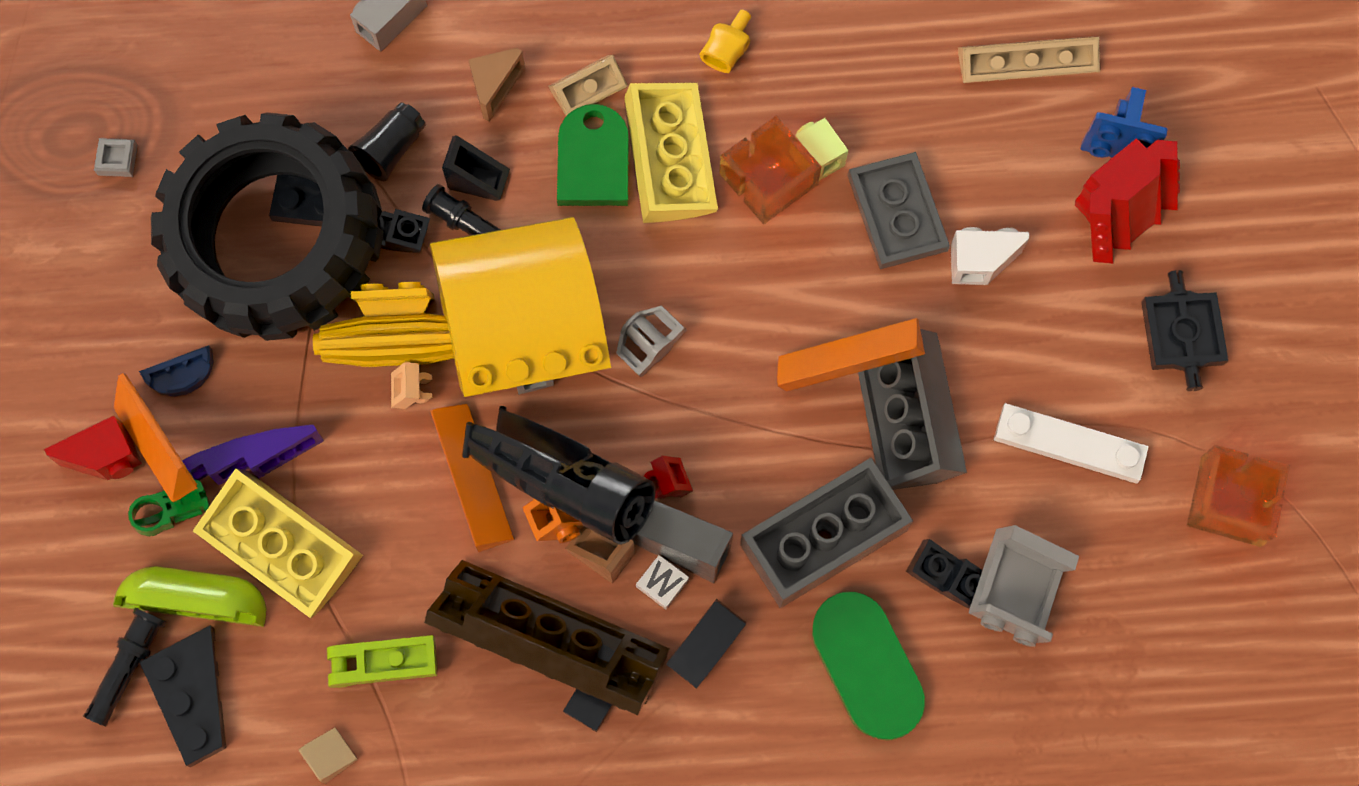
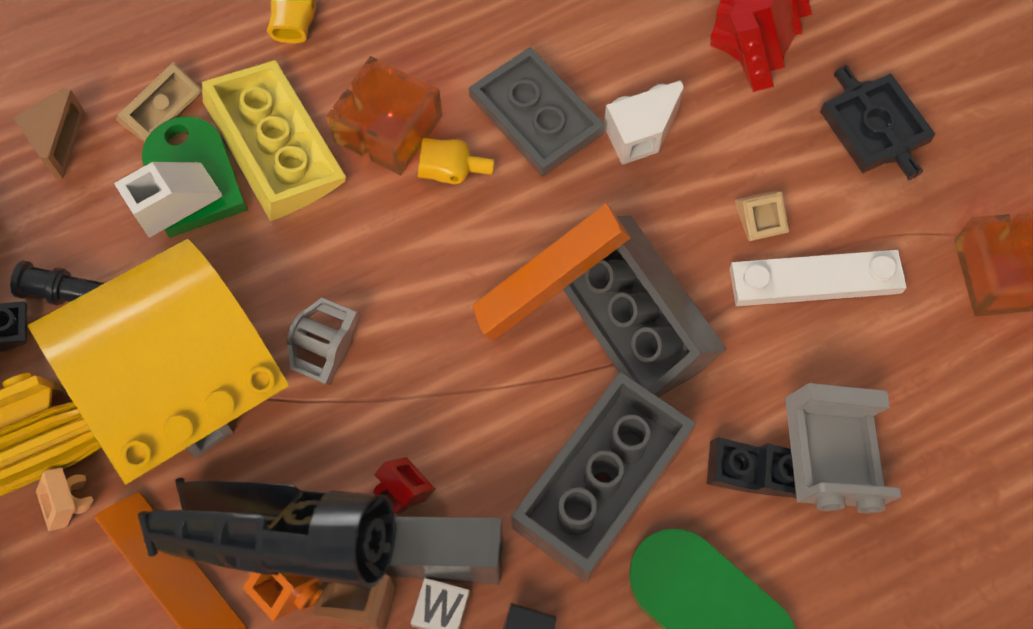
camera: 20 degrees left, 5 degrees down
black slope [442,135,510,201] -> none
yellowish green brick [793,118,849,182] -> none
none -> white slope [114,162,222,238]
none -> yellow piece [417,138,494,184]
none -> tan slope [735,191,789,241]

